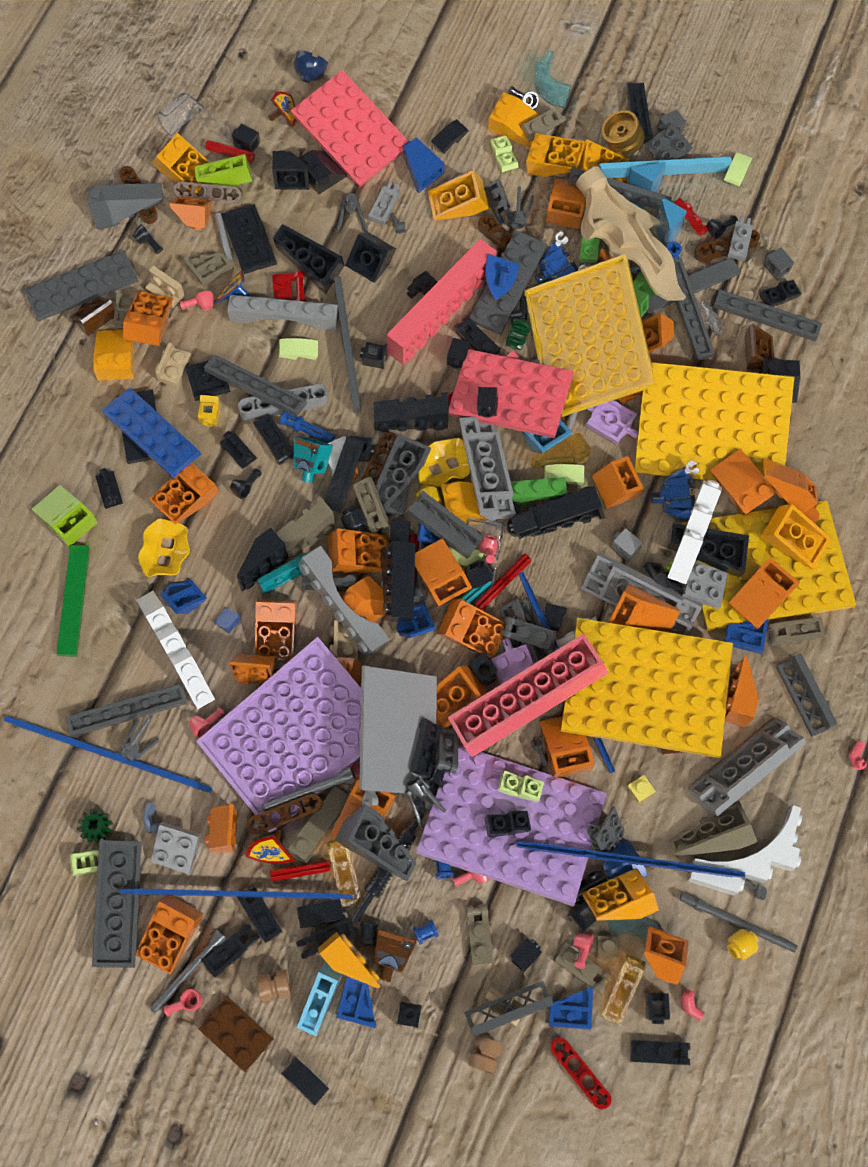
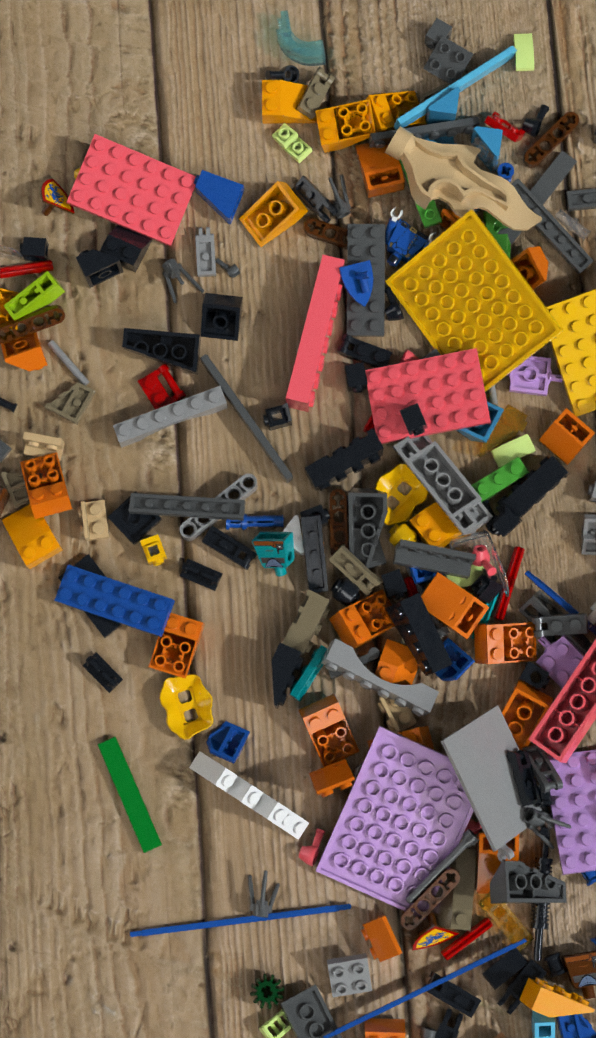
camera: 20 degrees left, 10 degrees up
lime slope [31,485,97,548] -> none
dark grey plate [66,684,188,737] -> none
sand blue arm [142,803,159,834] -> none
coral bar [180,291,214,310] -> none
shield [213,270,252,304] -> none
blue slope [214,608,241,634] -> none
black tile [222,204,277,274] -> none
black bar [230,468,262,499] -> none
yellowish green slope [279,338,318,360] -> none
dark blue cylinder [293,50,328,83] -> none
black plate [407,271,437,299] -> none
black slope [431,119,469,154] -> none
dark green gear [506,318,531,350] -> none
black window [540,603,568,631] -> none
pearl gold wheel [602,110,645,156] -> none
black plate [626,83,653,144] -> none
light grey hinge [728,216,753,261] -> none

